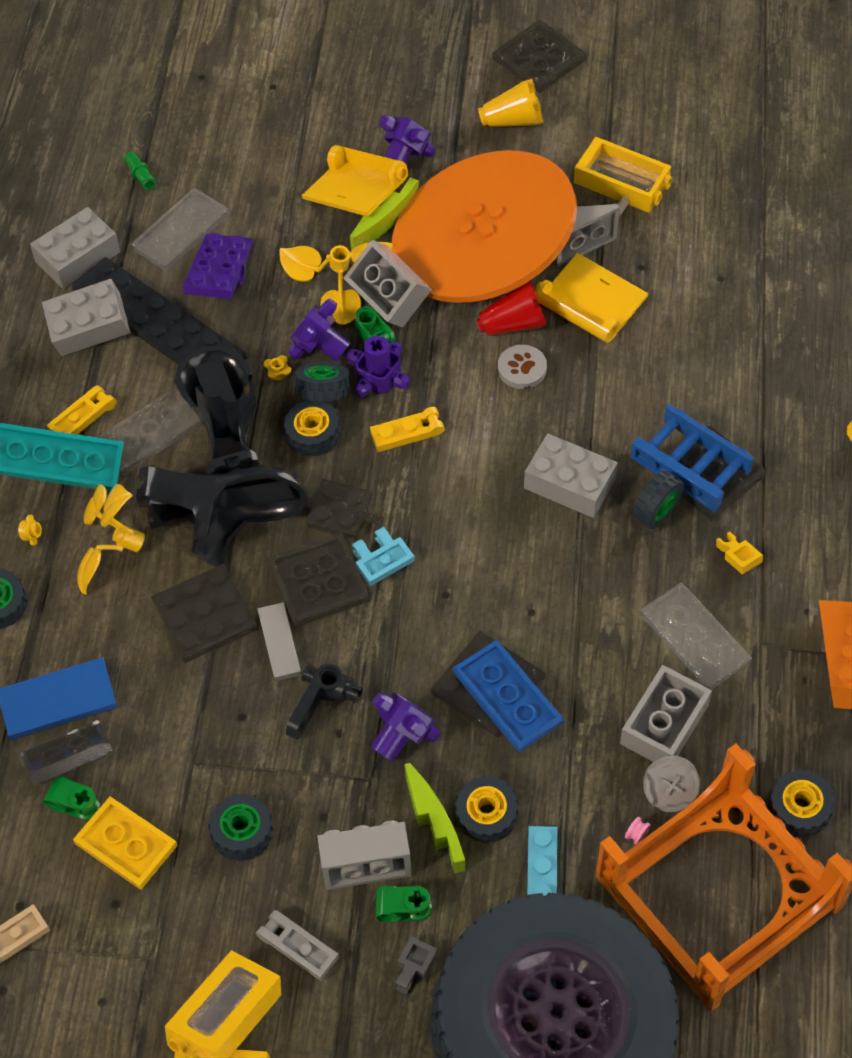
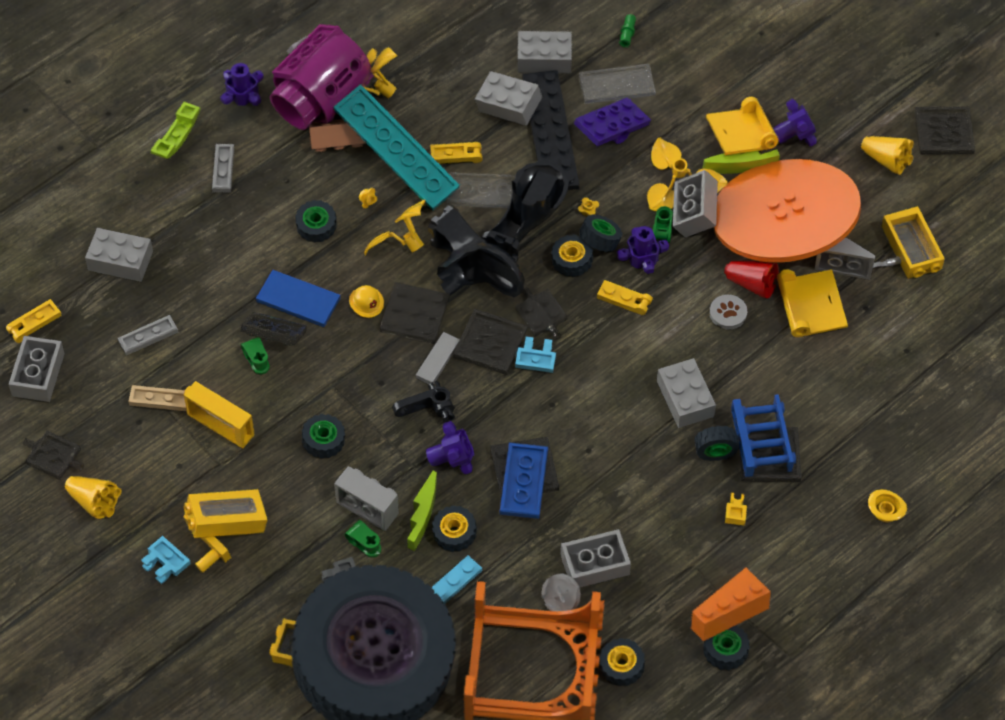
camera: 40 degrees right, 0 degrees up
yellow plate [73,796,178,890] -> none
light grey plate [255,910,339,981] -> none
dark purple piece [289,298,351,362] -> none
bright pink bush [625,816,651,845] -> none
clear tile [640,582,752,690] -> none
none -> yellow piece [183,381,255,449]
none -> yellow hat [349,285,384,318]

